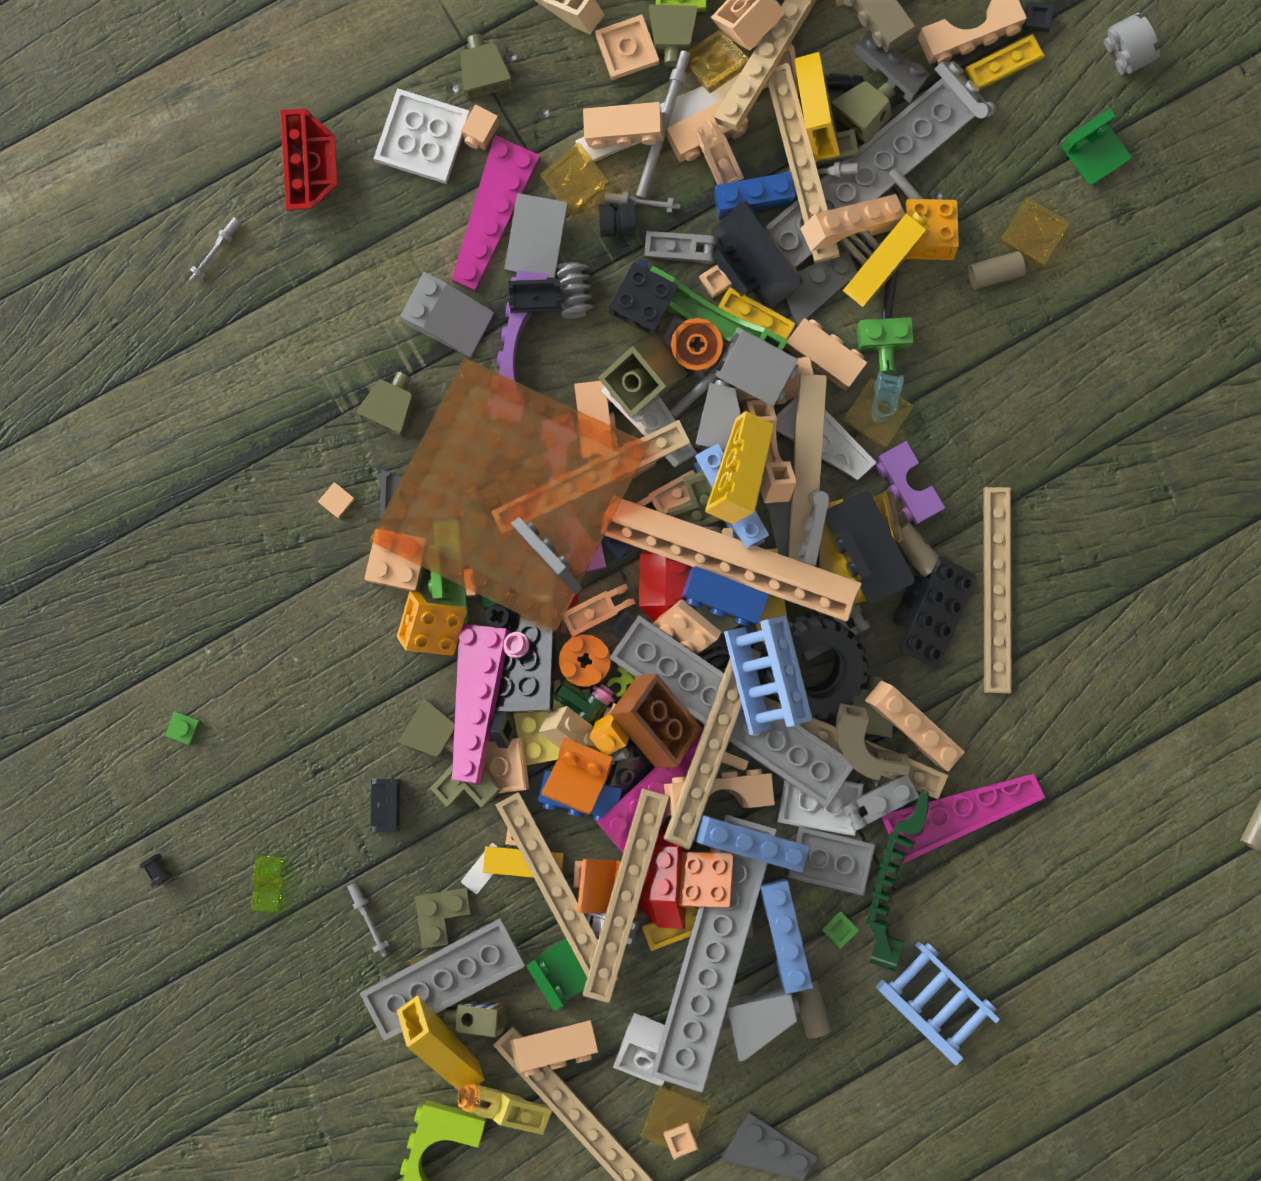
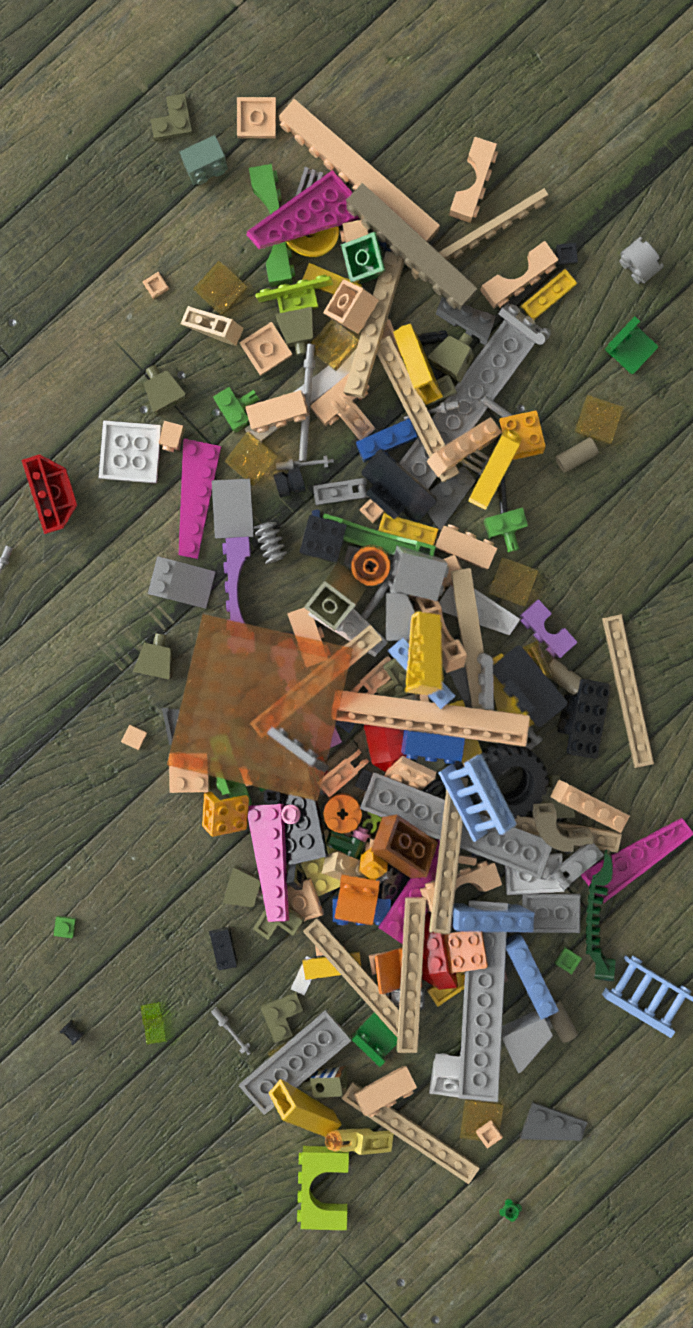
camera: 15 degrees left, 5 degrees up
black hinge [508,279,562,313] -> none
clear light blue piece [871,370,904,423] -> none
none -> bright green brick [213,387,259,433]

